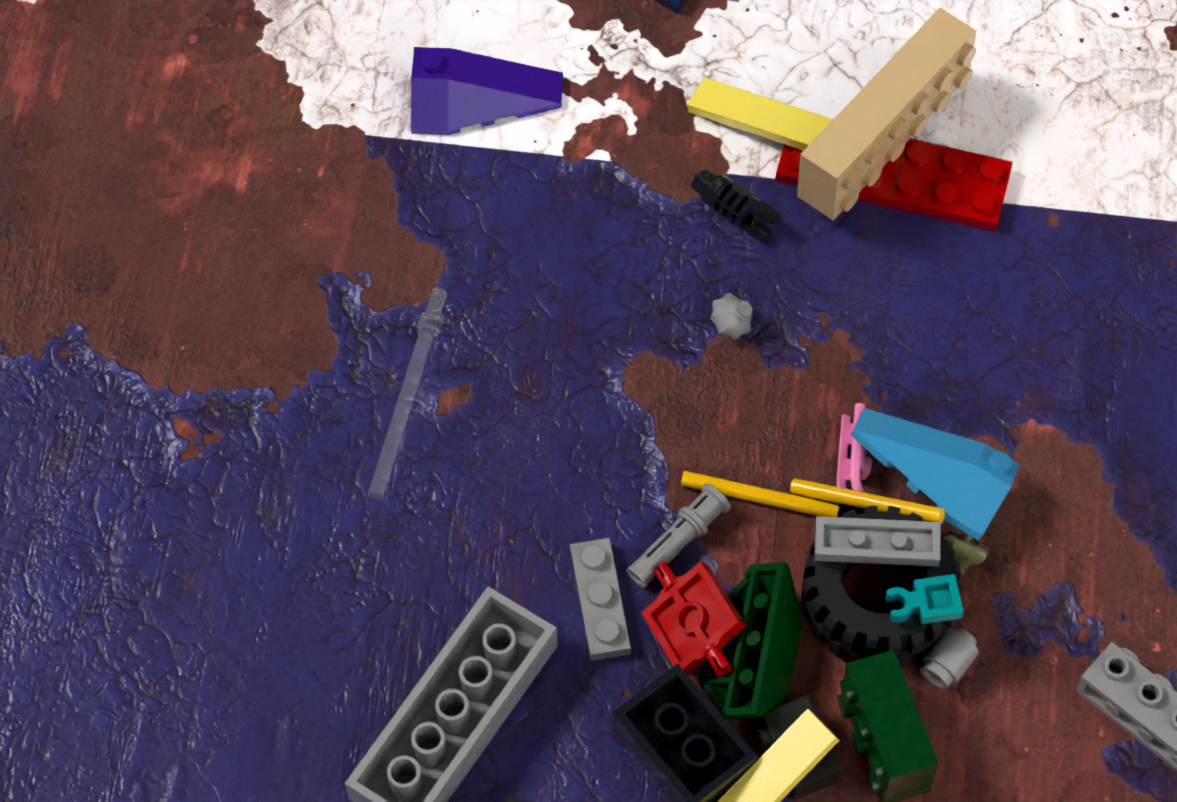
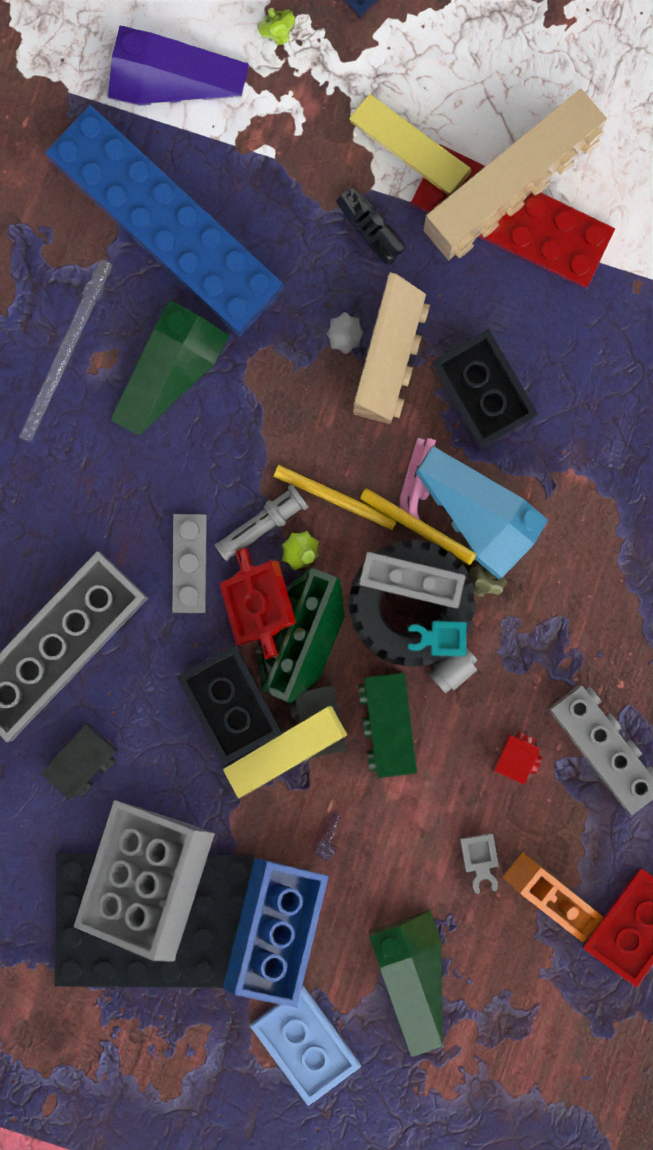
camera: 10 degrees right, 25 degrees up
none -> blue brick [45,105,284,337]
none -> dark green wedge [111,300,230,436]
none -> lime piece [257,8,295,45]
none -> lime piece [282,531,319,570]
none -> tan slope [353,273,430,424]
none -> black brick [430,329,539,452]
none -> red brick [492,731,543,785]

